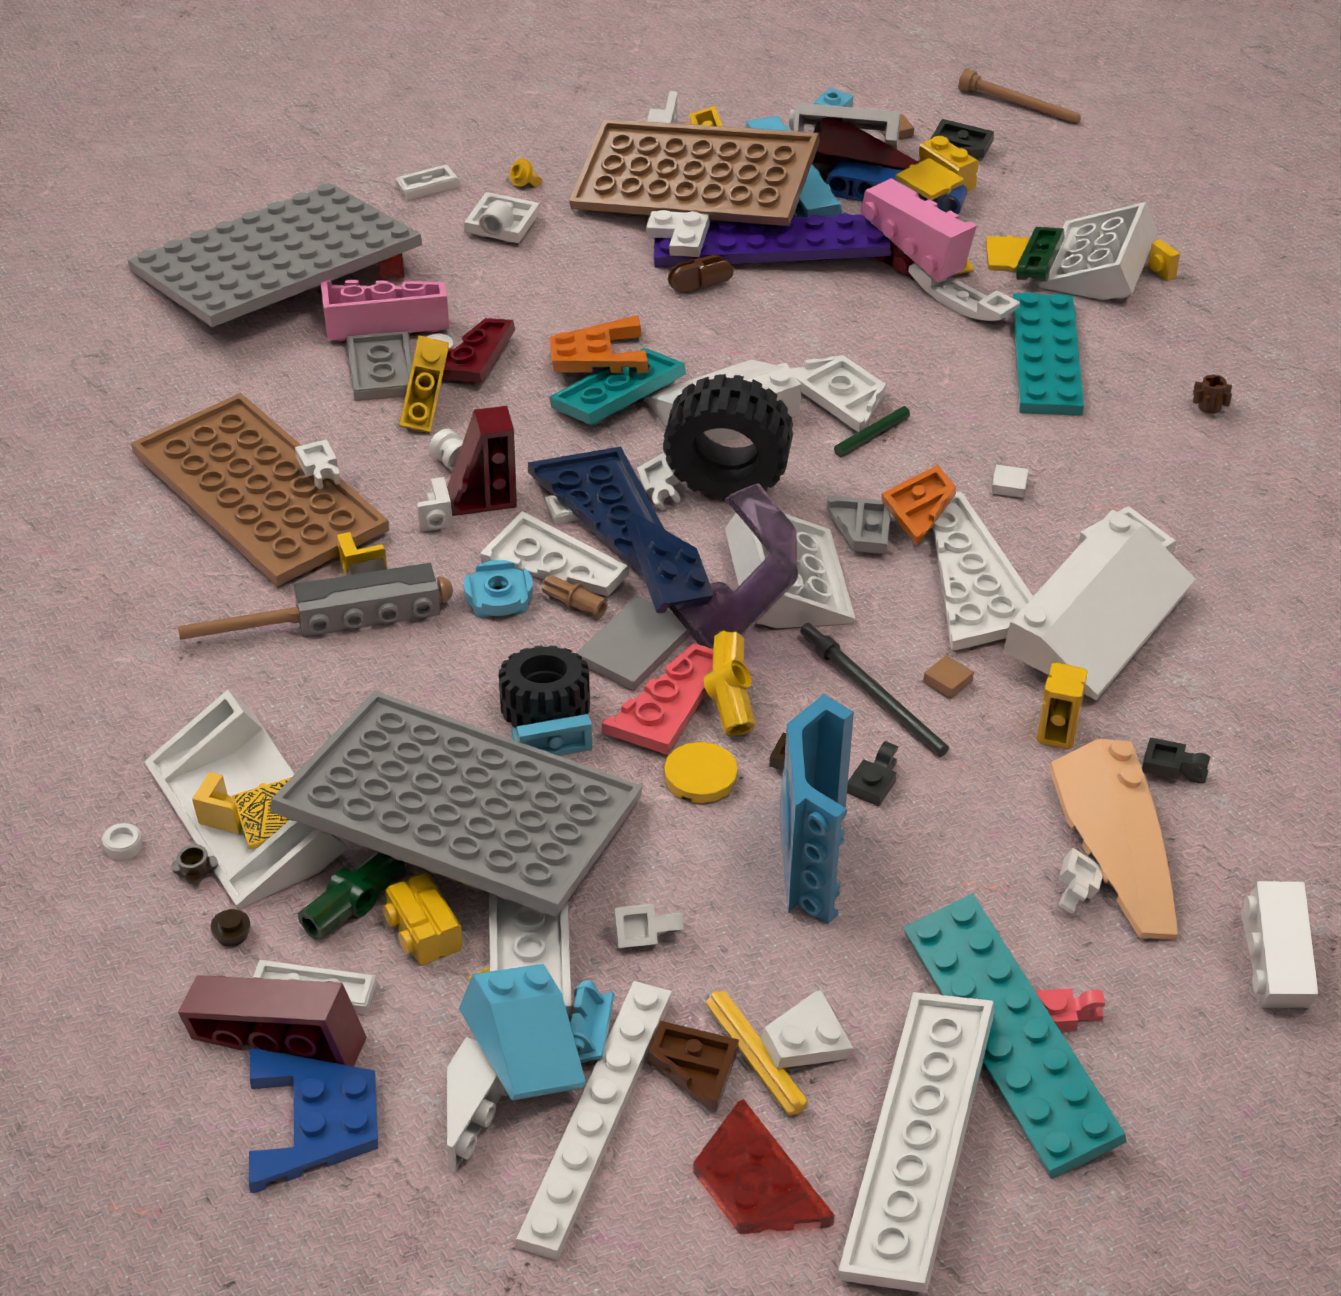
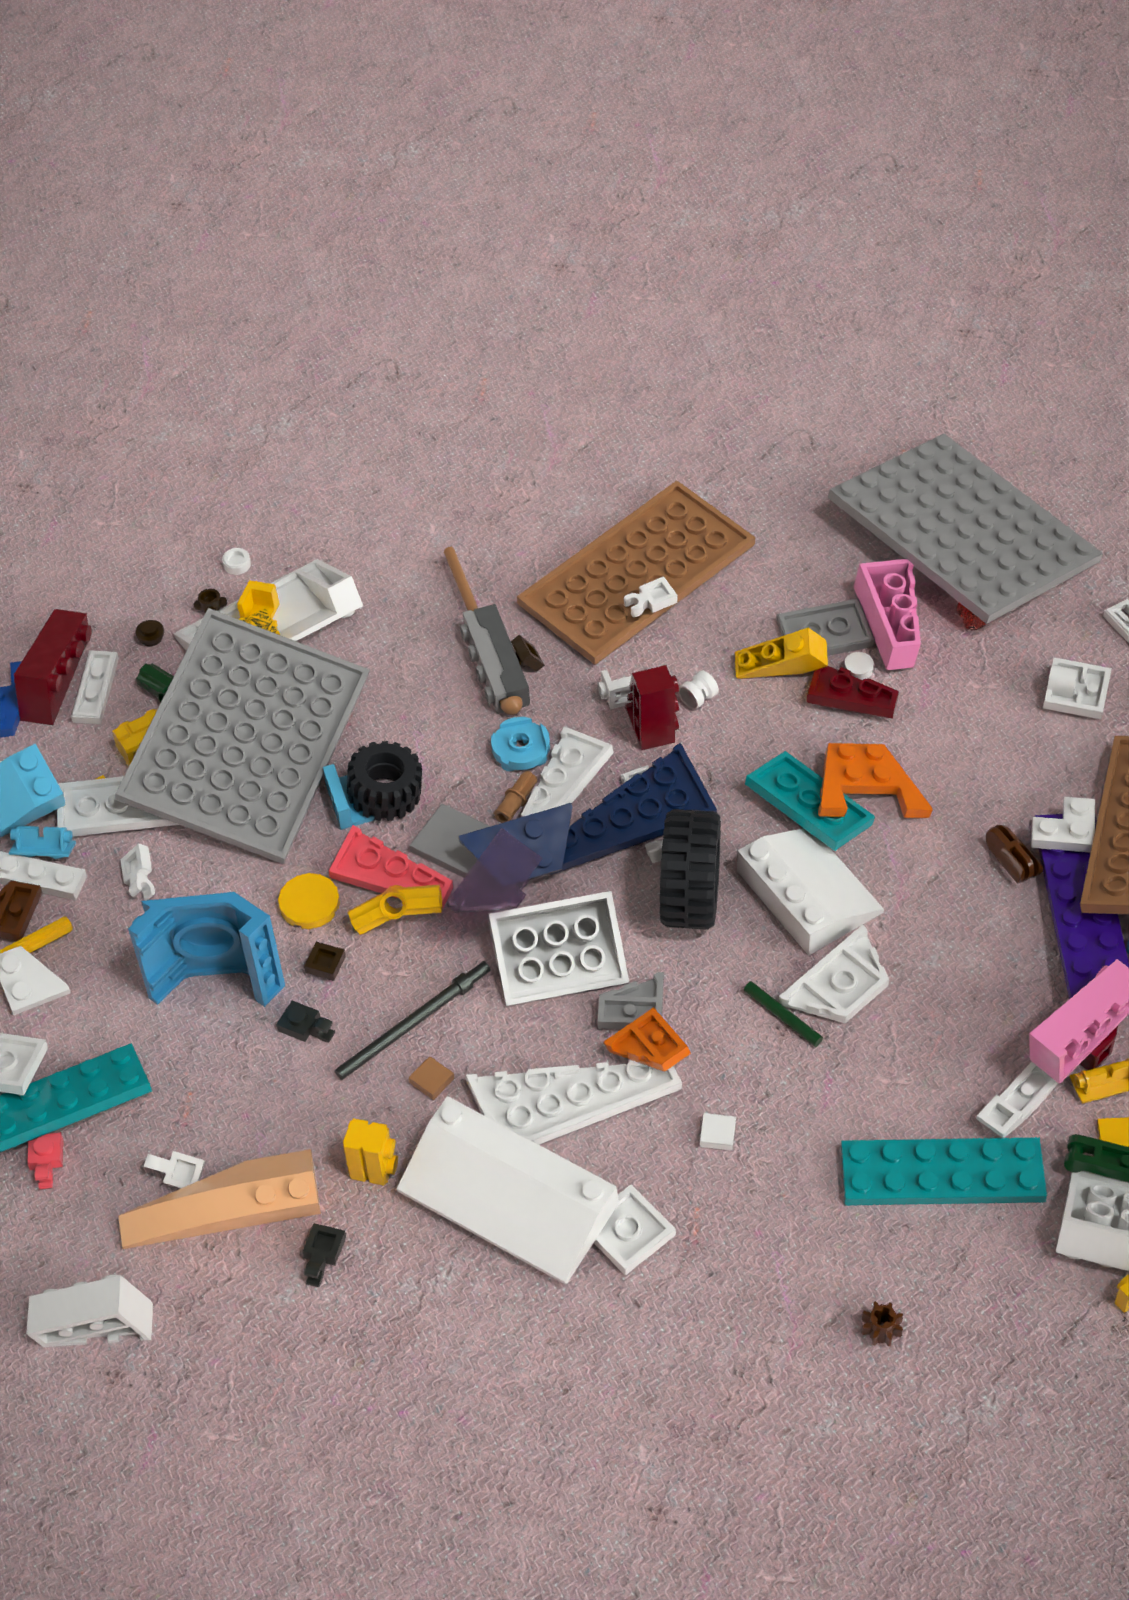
camera: 90 degrees right, 10 degrees up
yellow panel [337,532,387,576] -> none

